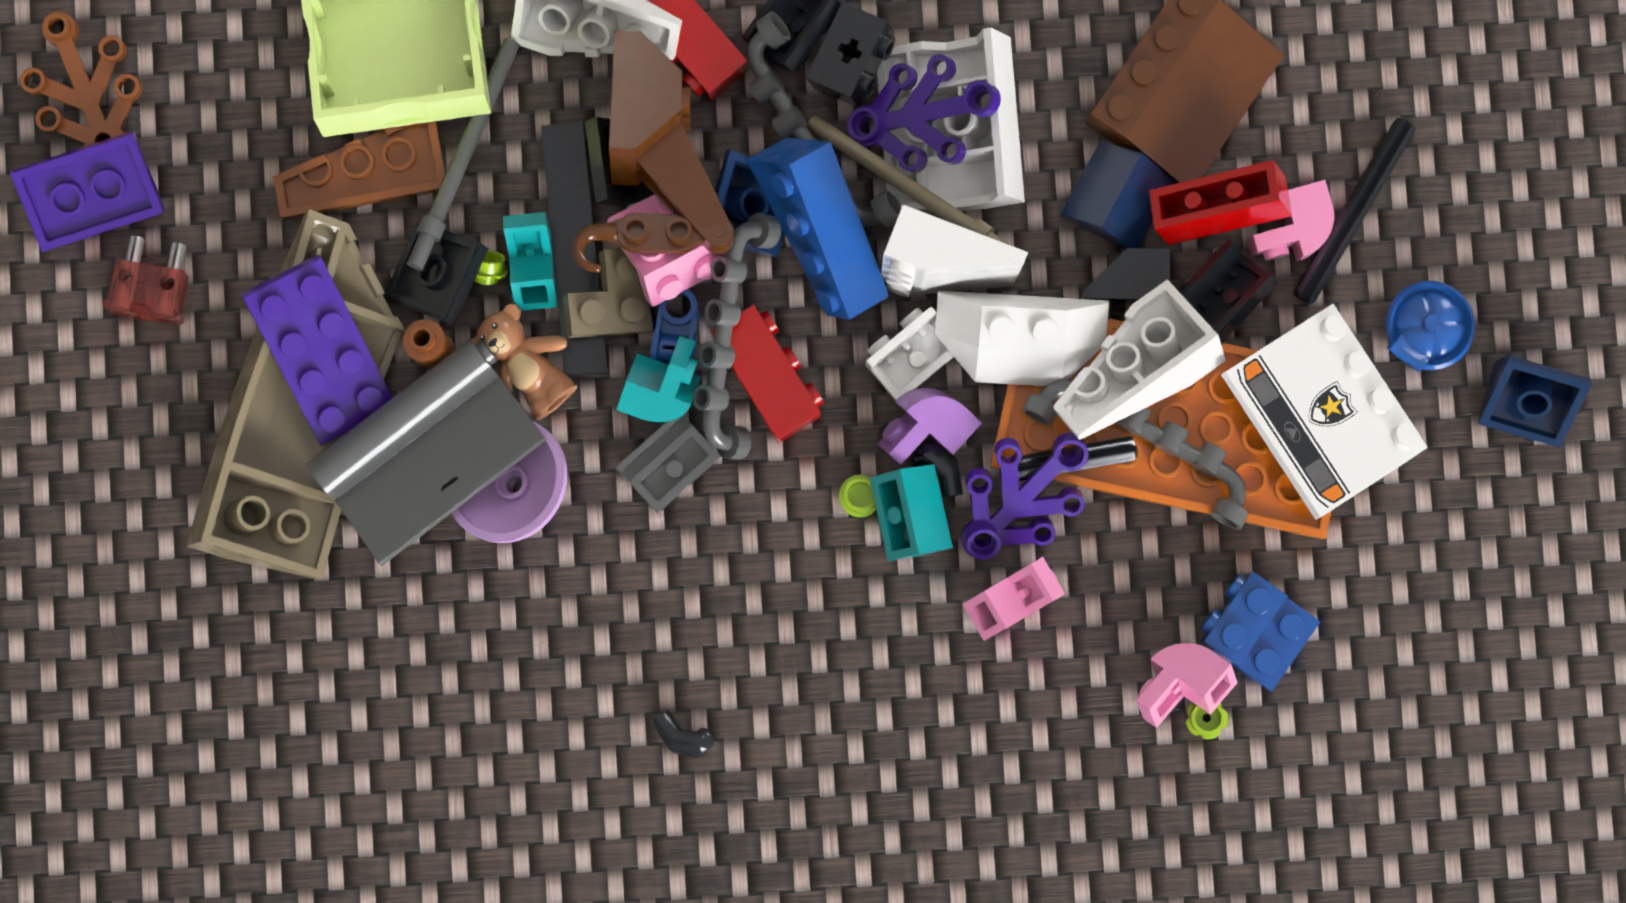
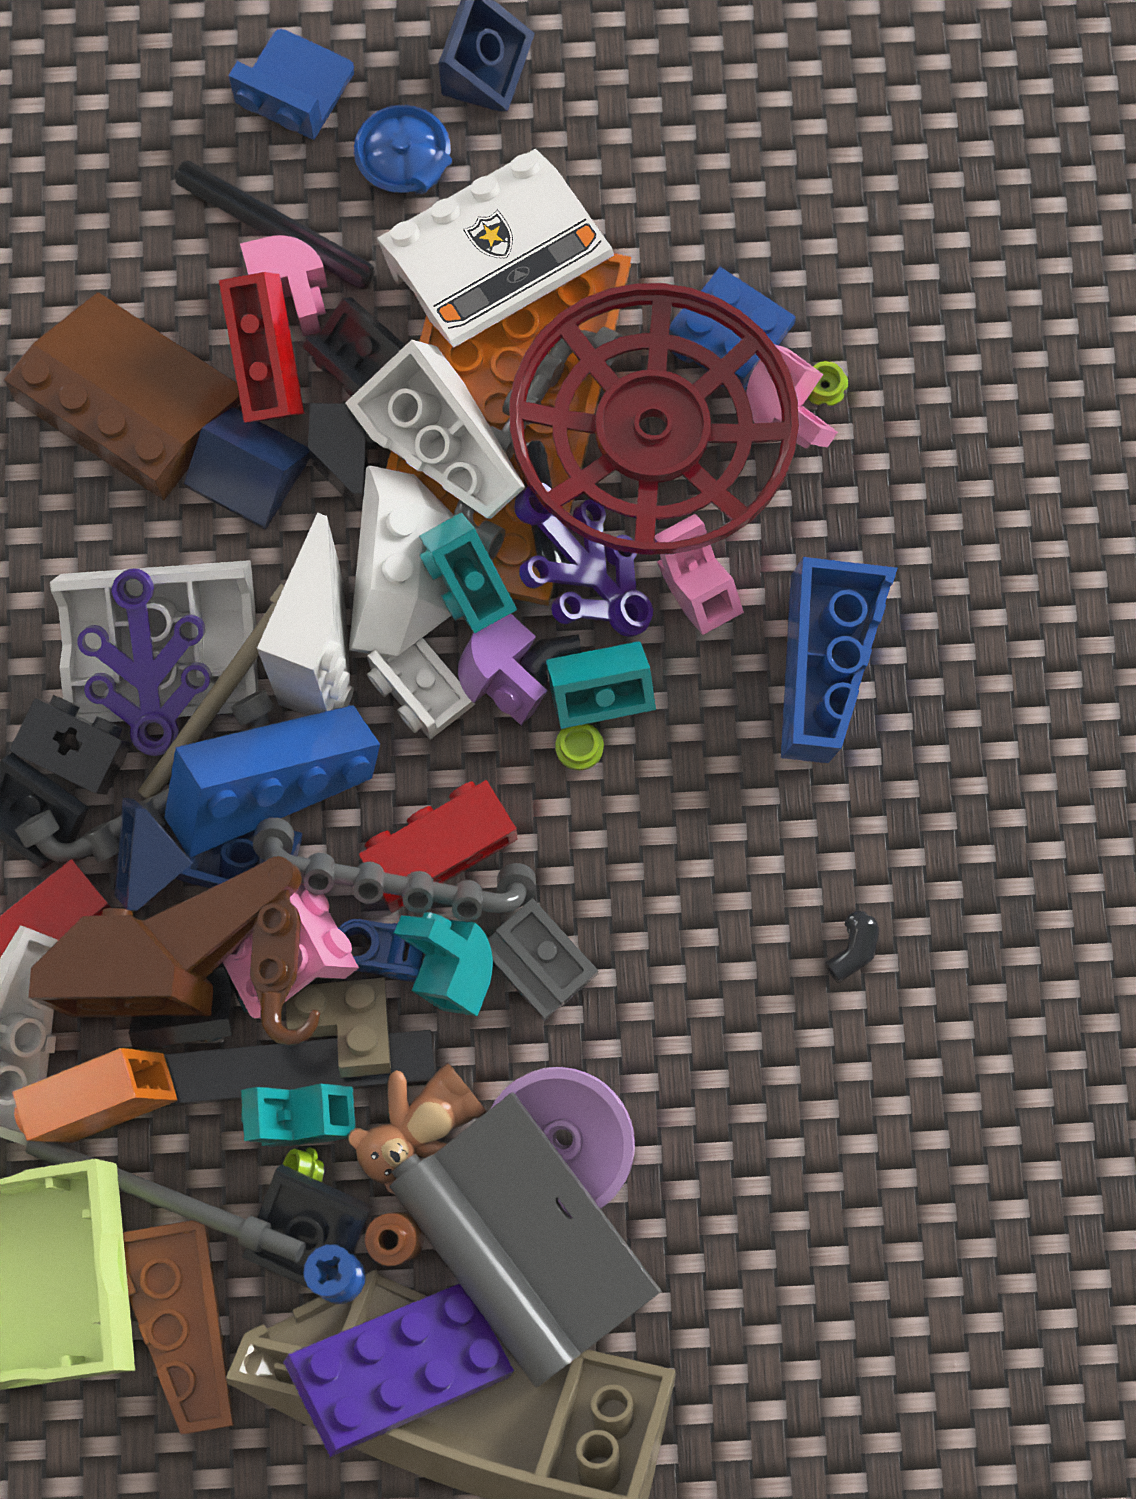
camera: 90 degrees left, 10 degrees down
none -> orange brick [12,1048,178,1143]
none -> dark blue slope [114,798,192,910]
none -> blue bracket [228,29,354,140]
none -> blue wheel [304,1245,366,1304]
none -> teal brick [419,512,517,633]
none -> dark red dish [509,283,799,555]
none -> blue wedge [781,557,898,763]

